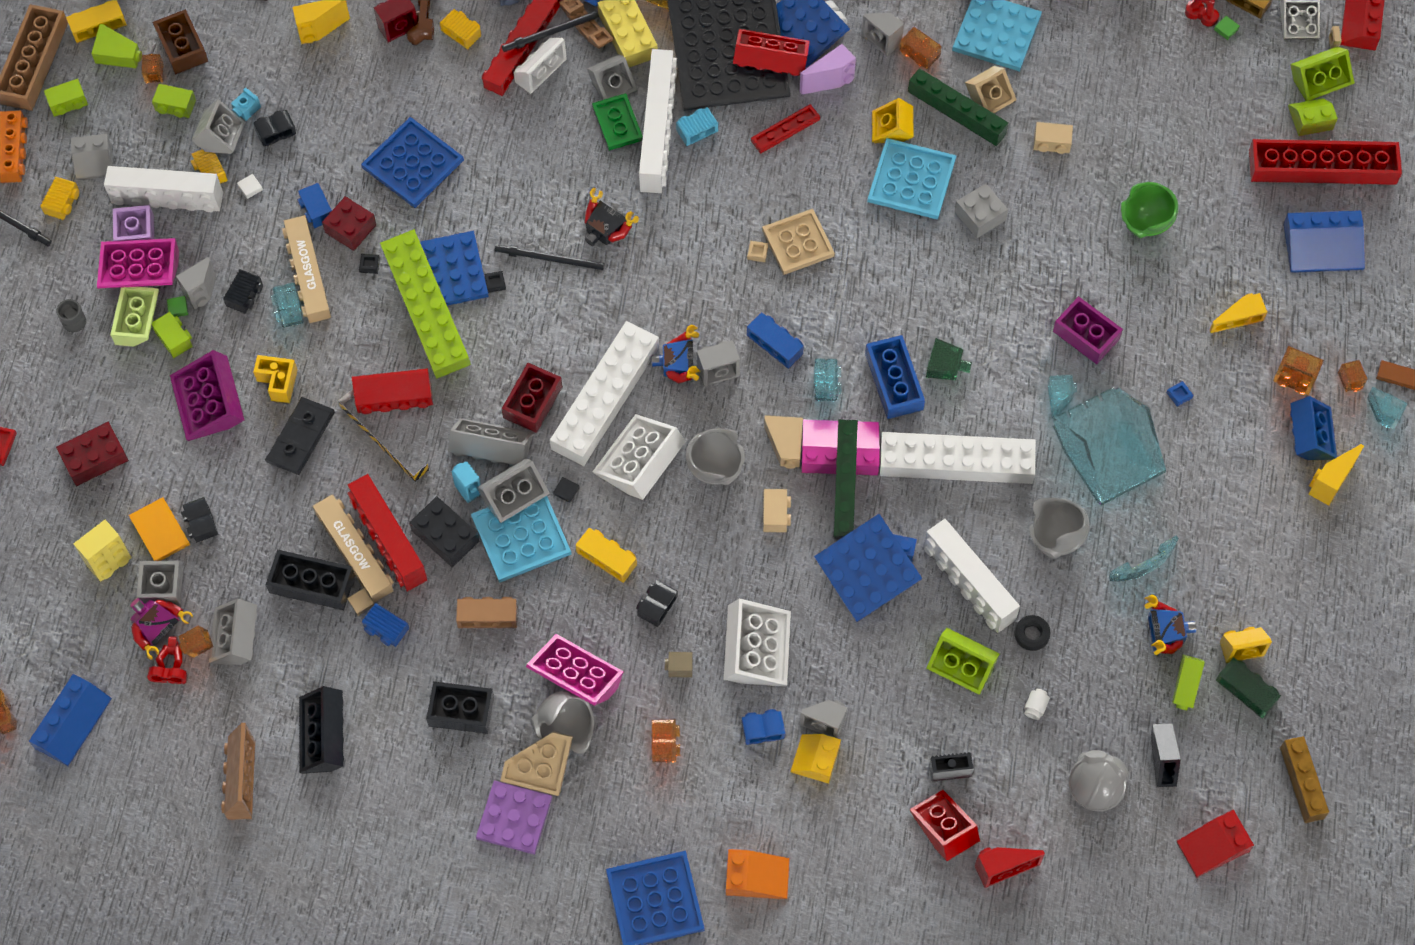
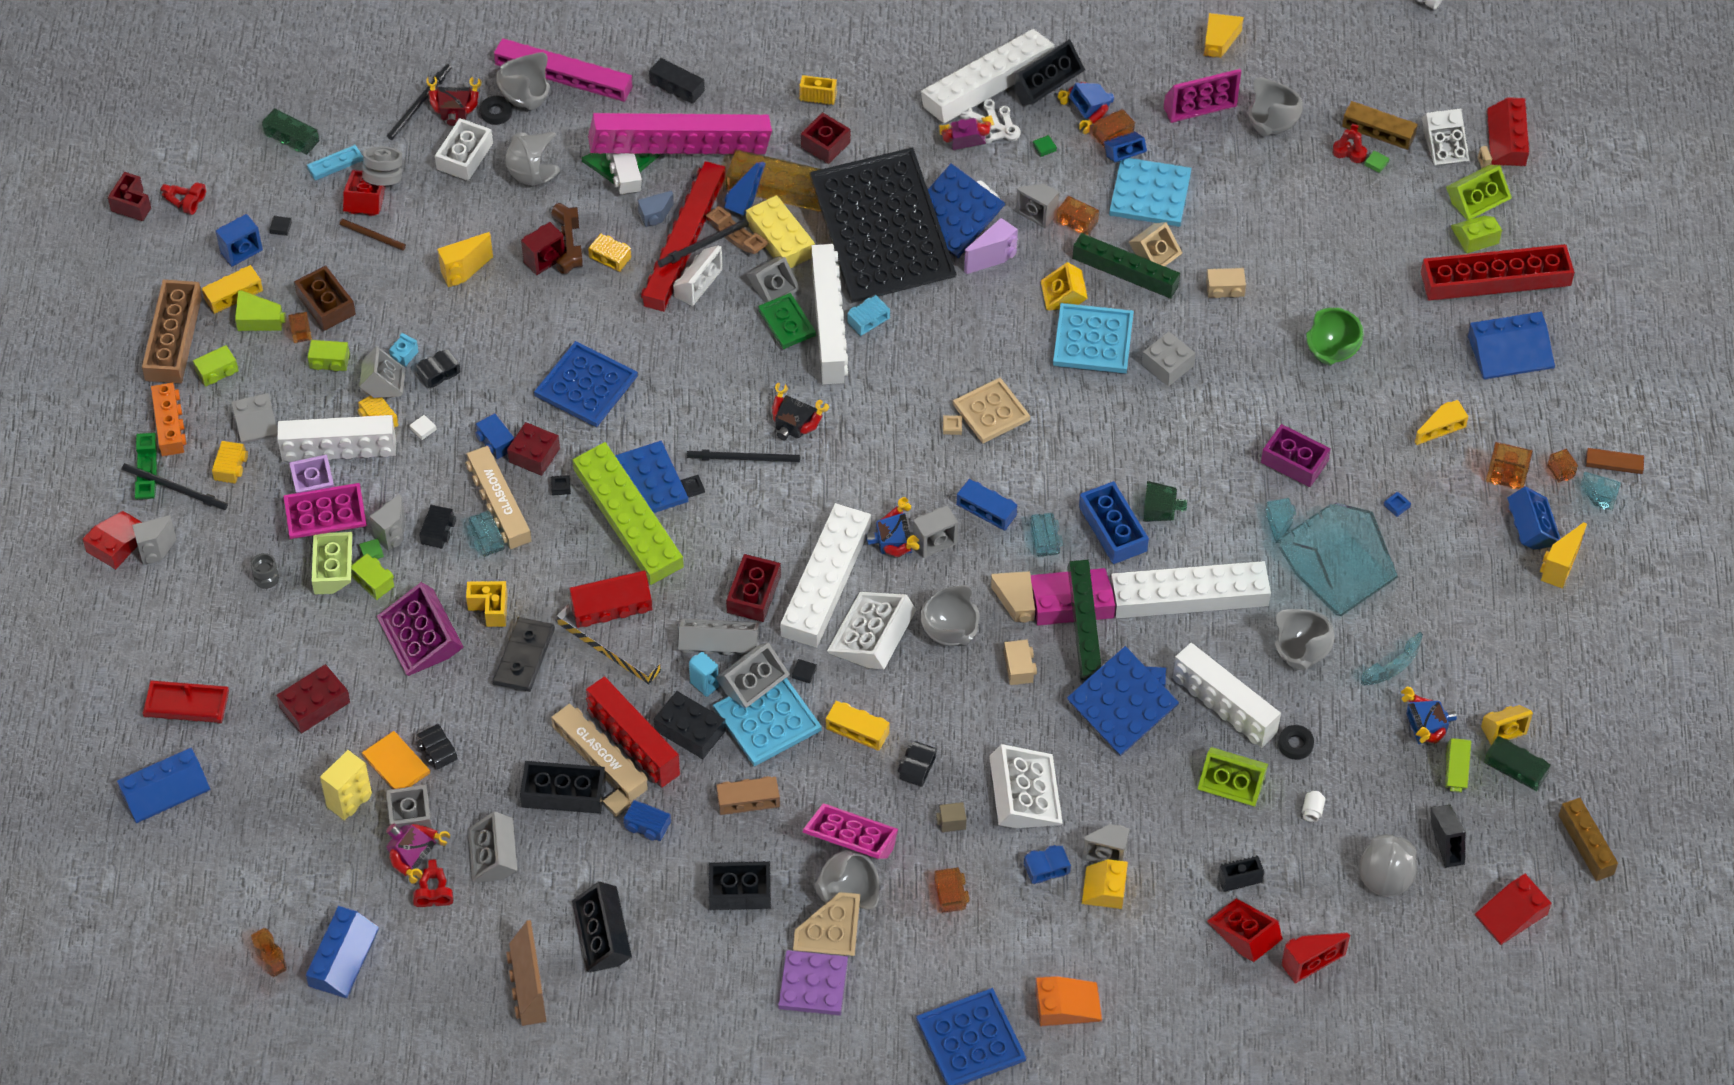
camera: 10 degrees left, 10 degrees down
clear orange brick [178,625,214,658] -> none
red slope [733,29,810,76] -> none
red tile [751,104,820,154] -> none

